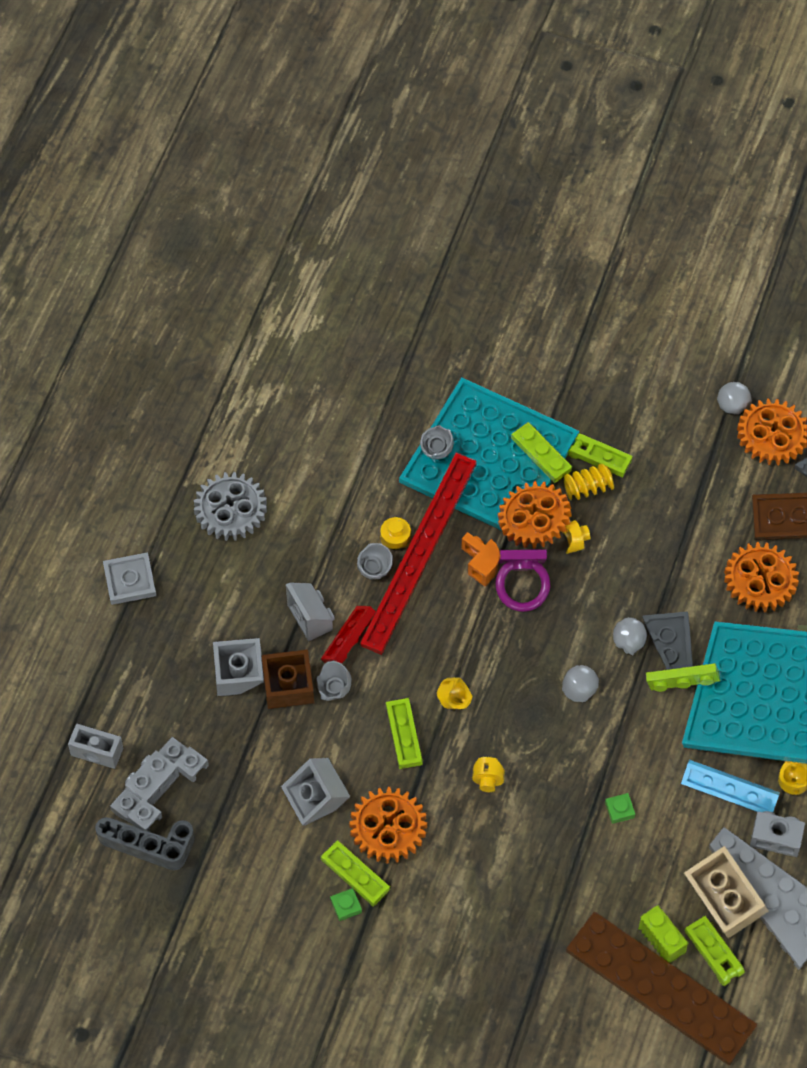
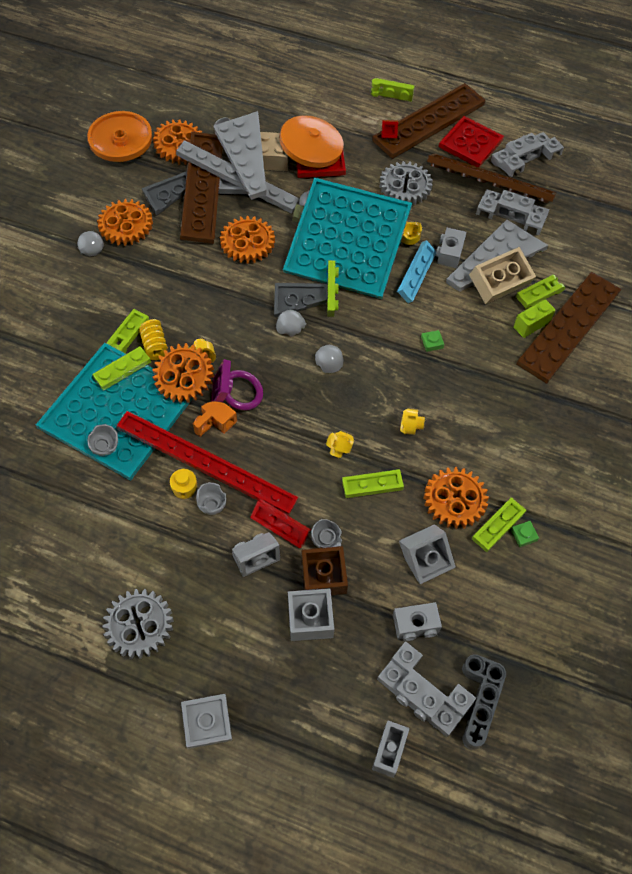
camera: 90 degrees left, 0 degrees up
none -> light grey brick [393,602,442,641]

